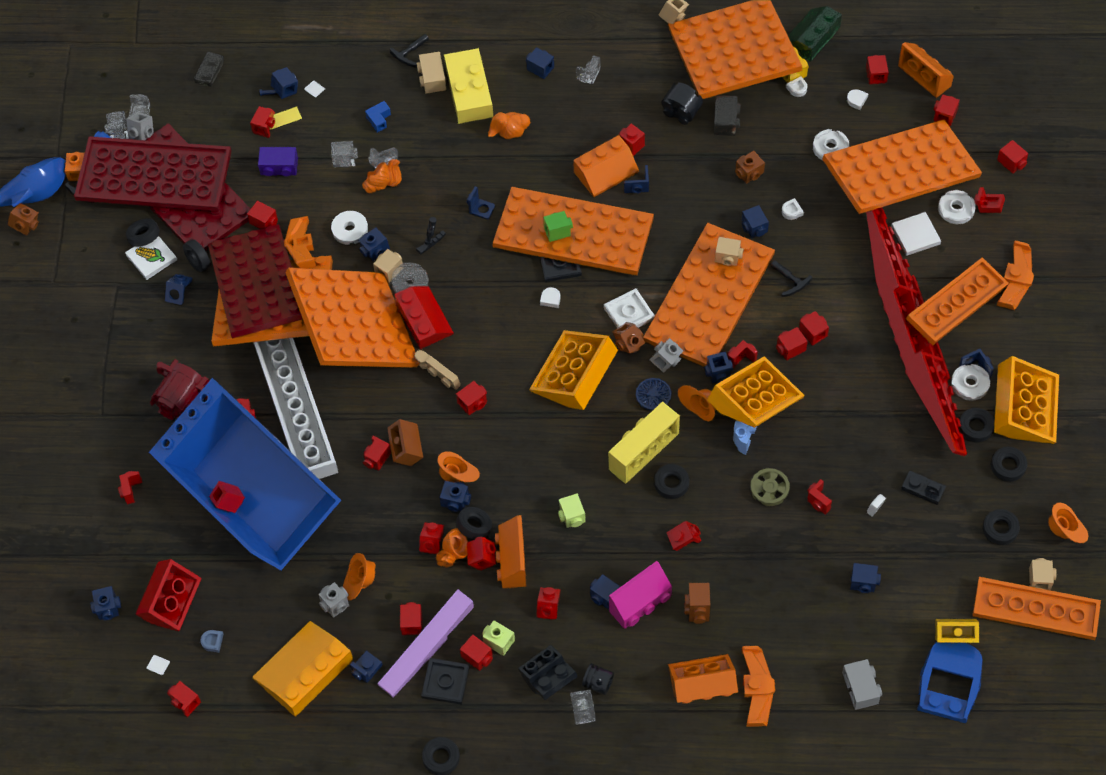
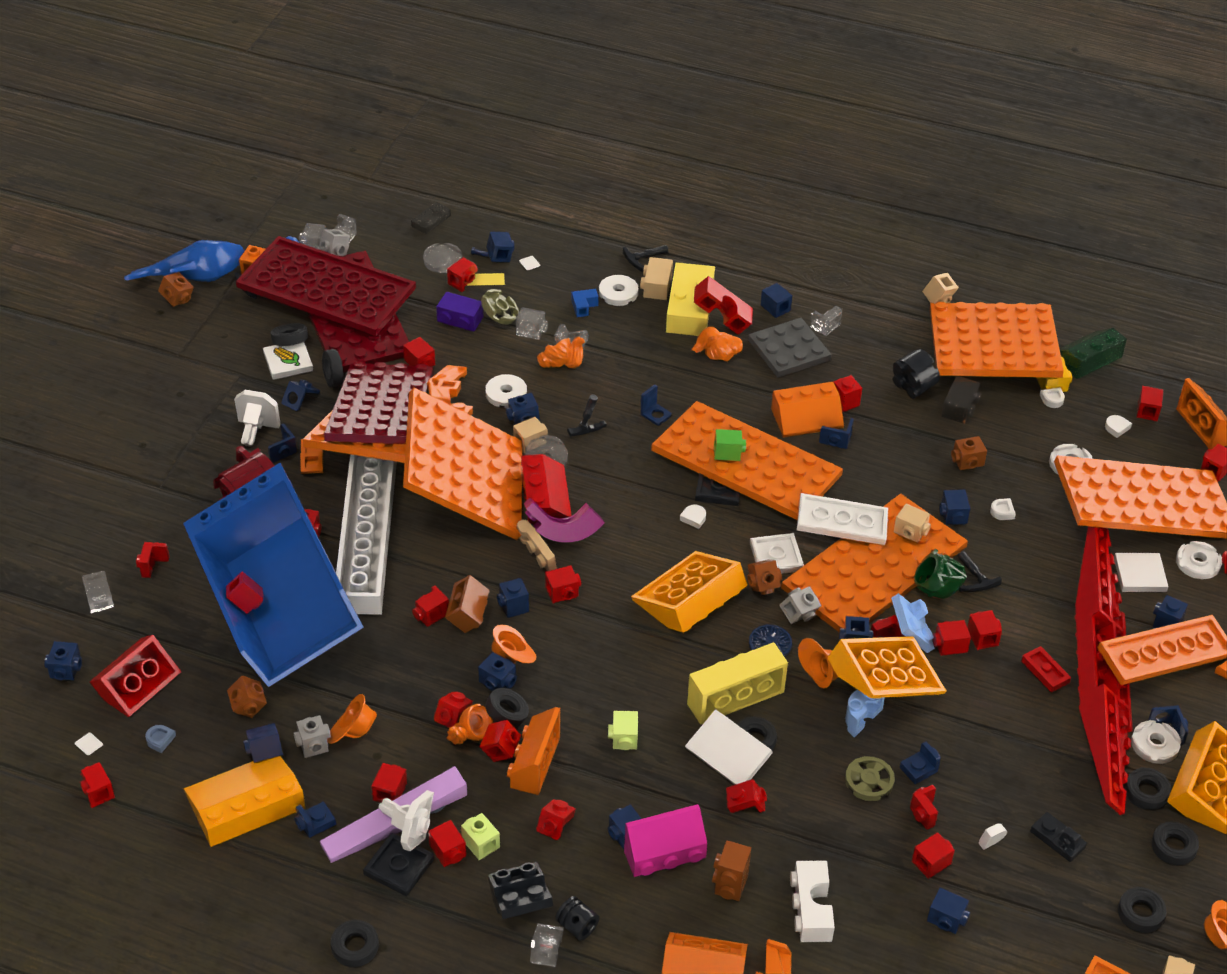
camera: 15 degrees right, 15 degrees down
none -> clear slope [82,571,114,613]
none -> dark orange brick [227,676,267,718]
none -> white piece [234,390,281,446]
none -> dark blue brick [243,723,283,763]
none -> dark blue bracket [268,423,297,463]
none -> orange slope [300,439,323,474]
none -> white piece [379,790,434,851]
none -> clear plate [423,243,462,273]
none -> olive piece [481,289,519,325]
none -> dark blue brick [497,578,529,618]
none -> magenta arch [524,498,605,543]
none -> white tile [599,275,638,306]
none -> white tile [685,709,773,785]
none -> red arch [694,276,753,335]
none -> dark grey plate [748,318,832,378]
none -> white arch [790,861,835,942]
none -> white tile [797,493,888,545]
none -> light blue hinge [891,593,935,653]
none -> dark blue bracket [899,741,941,784]
none -> red brick [912,832,955,879]
none -> dark green piece [914,549,967,599]
none -> red plate [1021,646,1071,693]
none -> dark blue brick [1152,595,1188,629]

